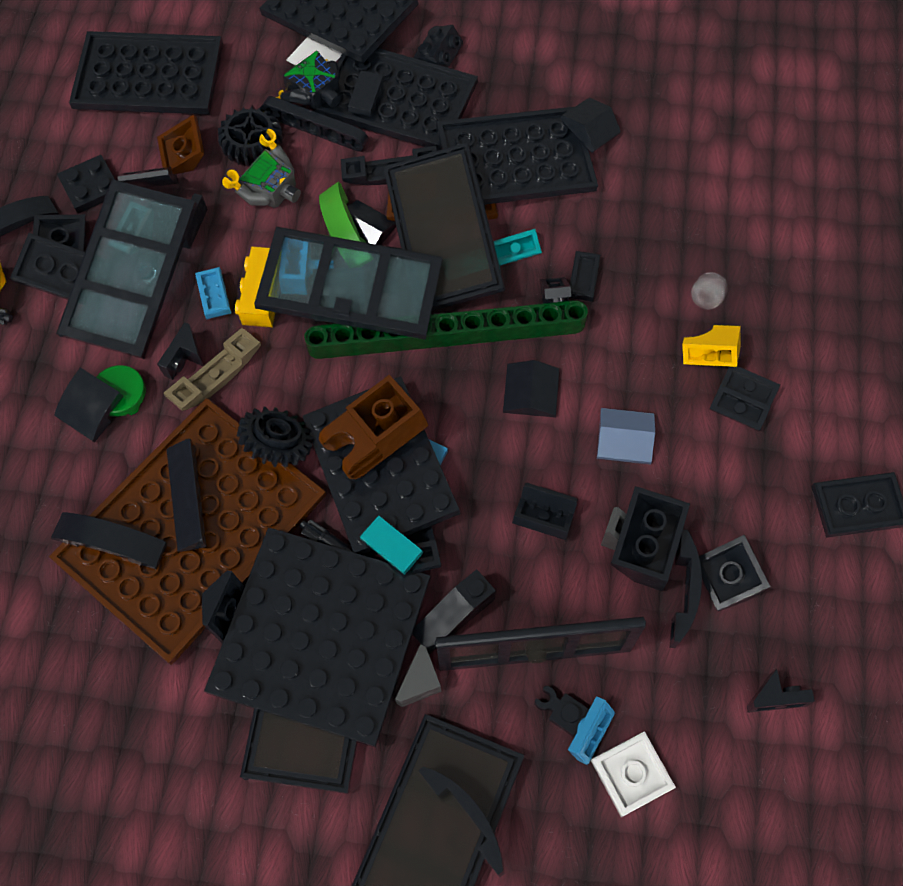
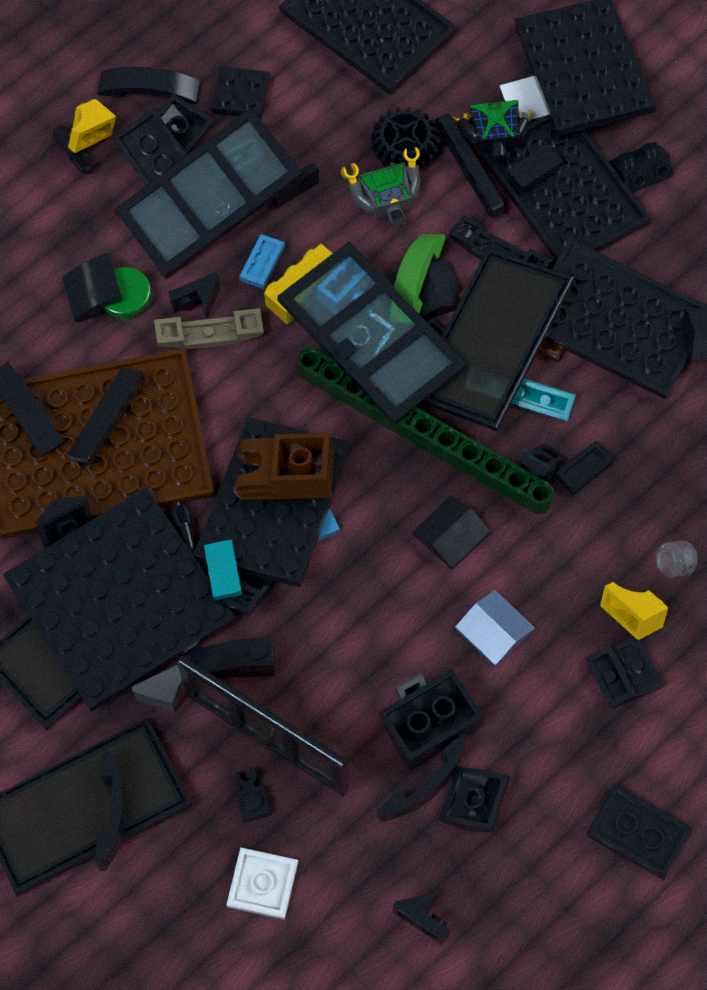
camera: 40 degrees right, 0 degrees up
black slope [117,167,178,188] -> none
reddish brown slope [157,114,204,174] -> none
black gear [236,407,314,467] -> none
black bracket [512,483,578,540] -> none
dark azure plate [568,696,615,765] -> none

